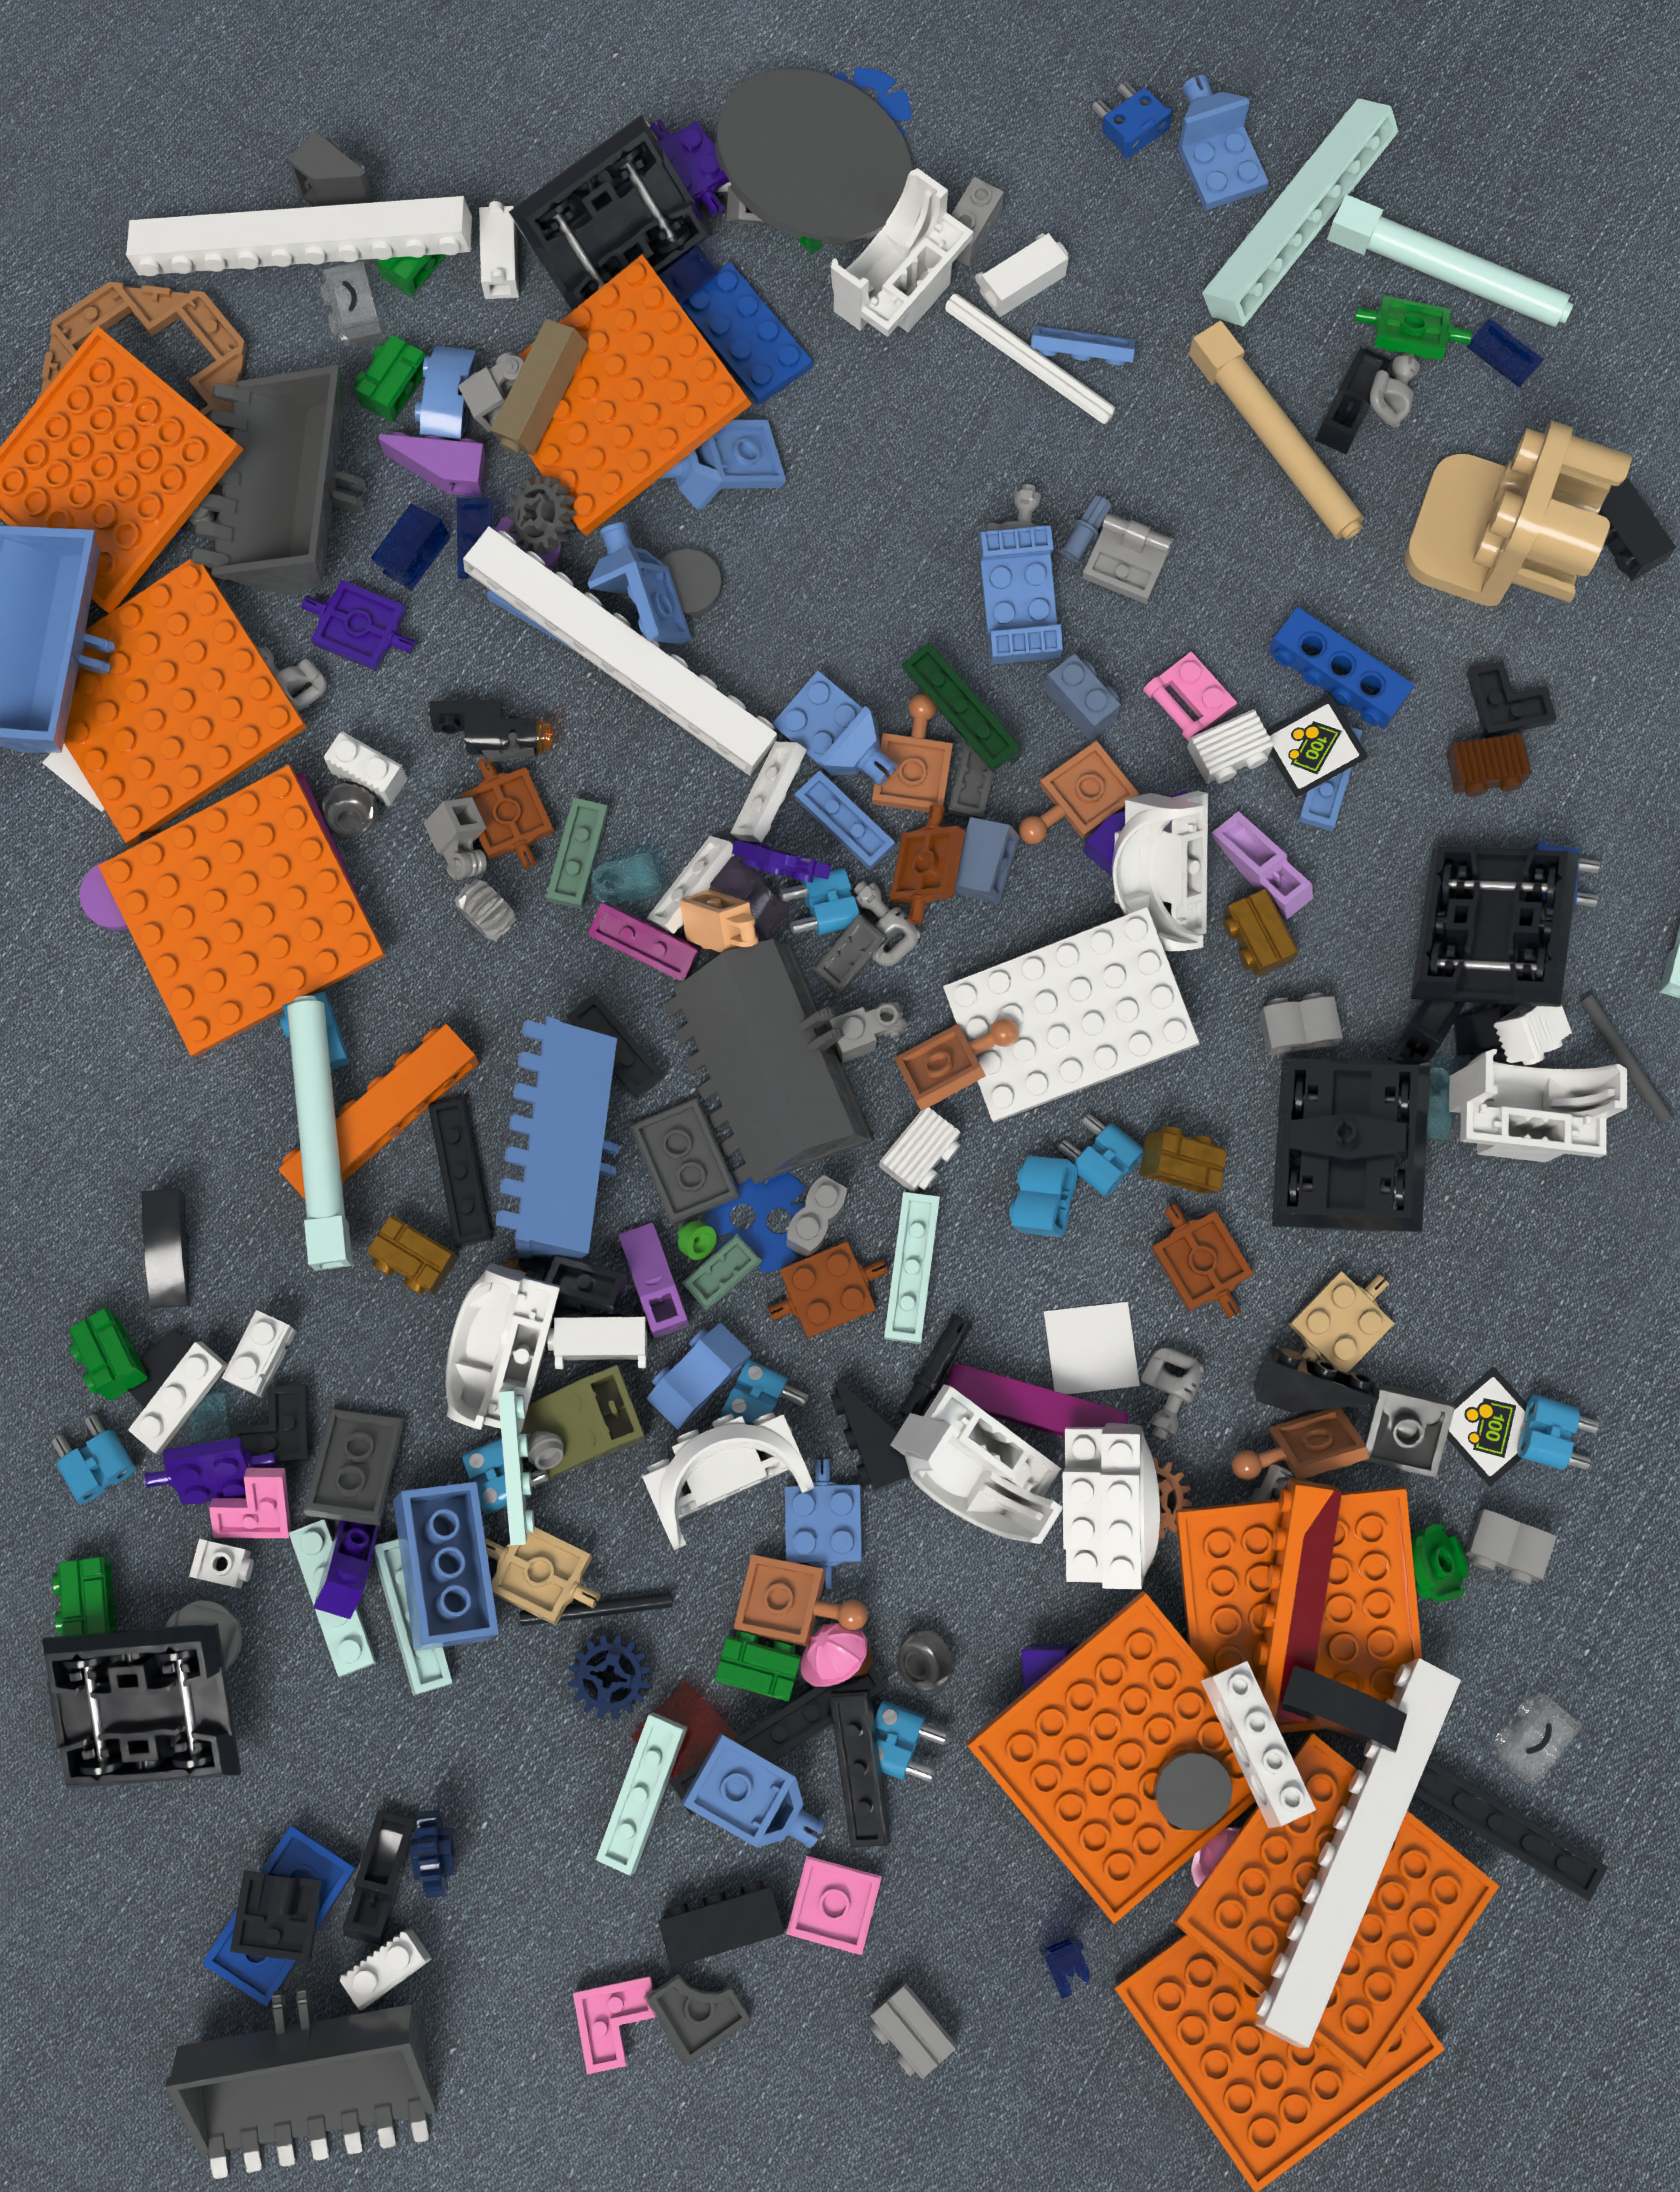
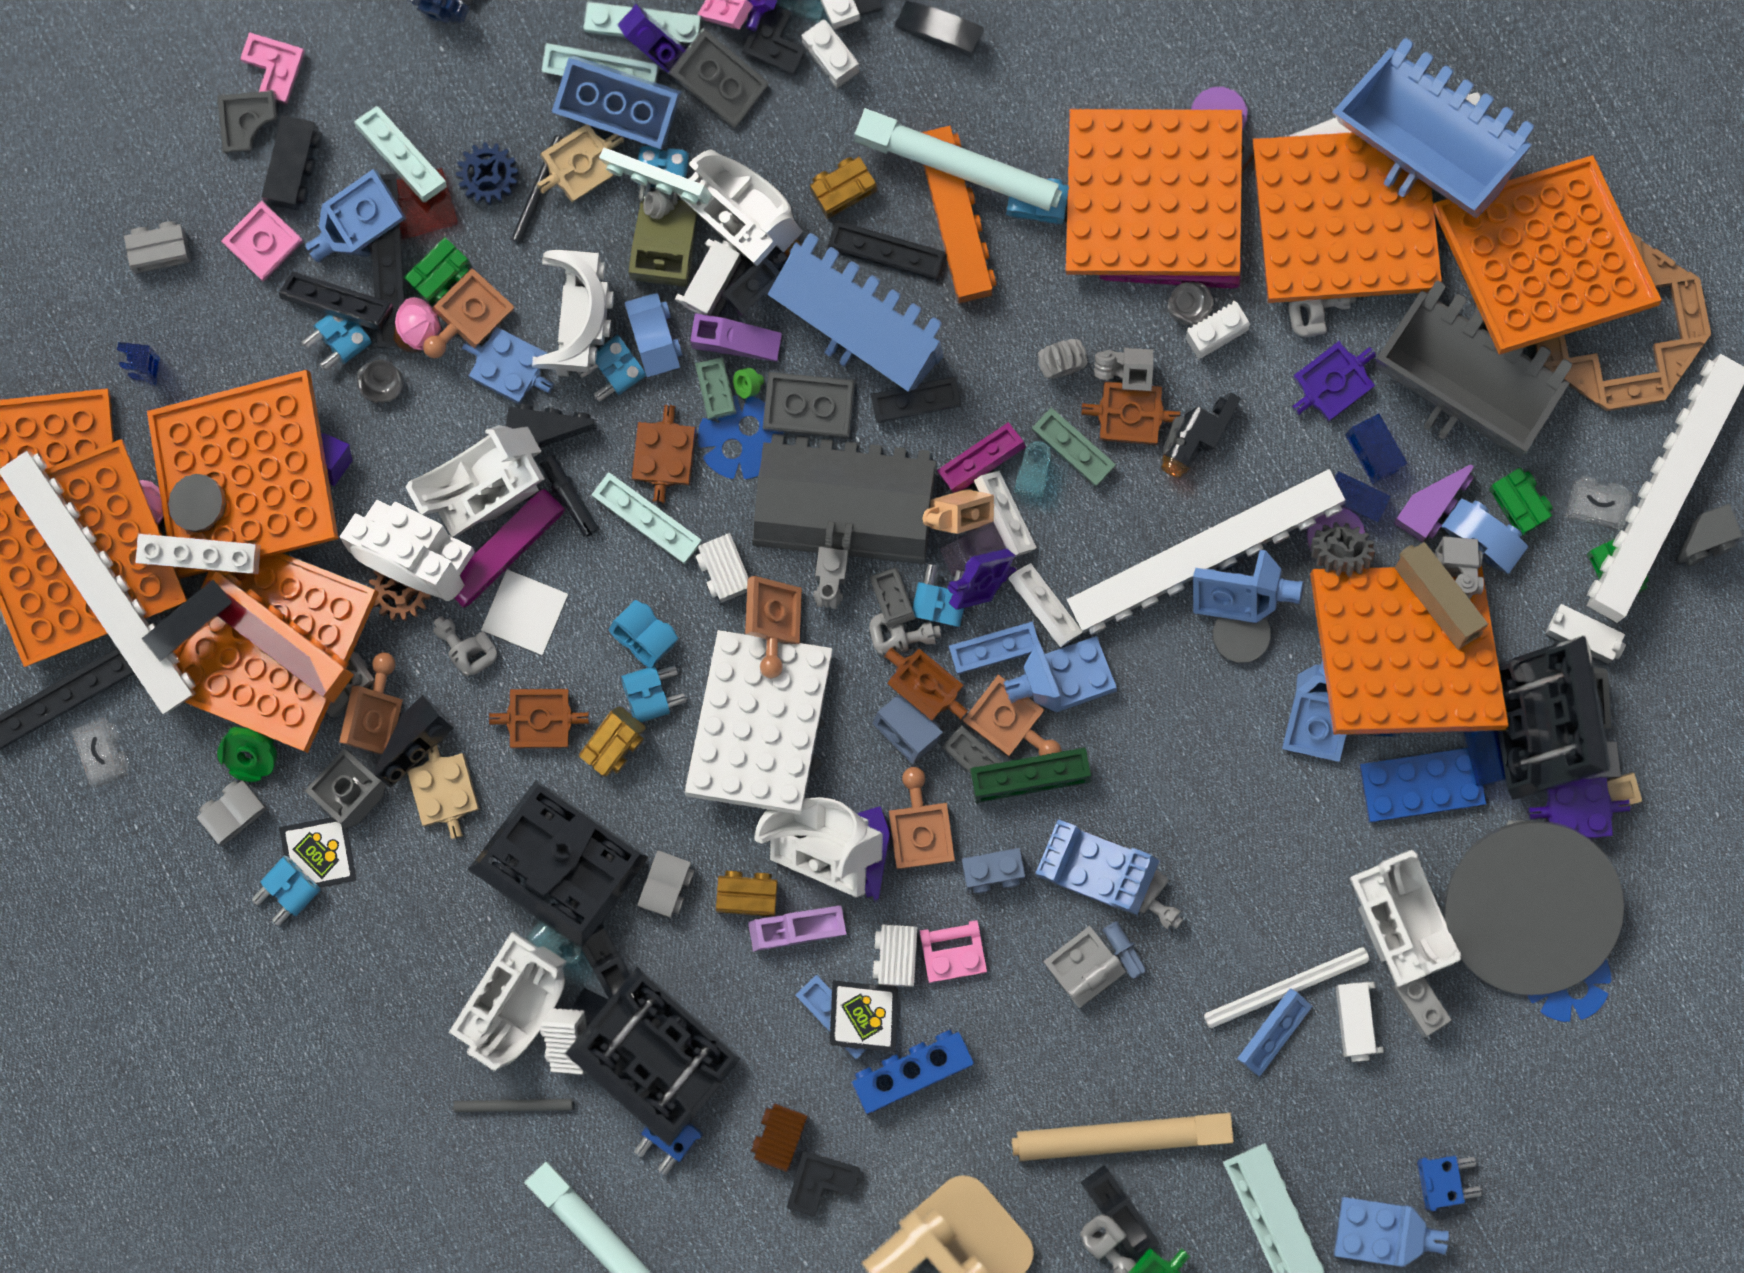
camera: 125 degrees right, 5 degrees up
light grey brick [786,1175,847,1258] -> none

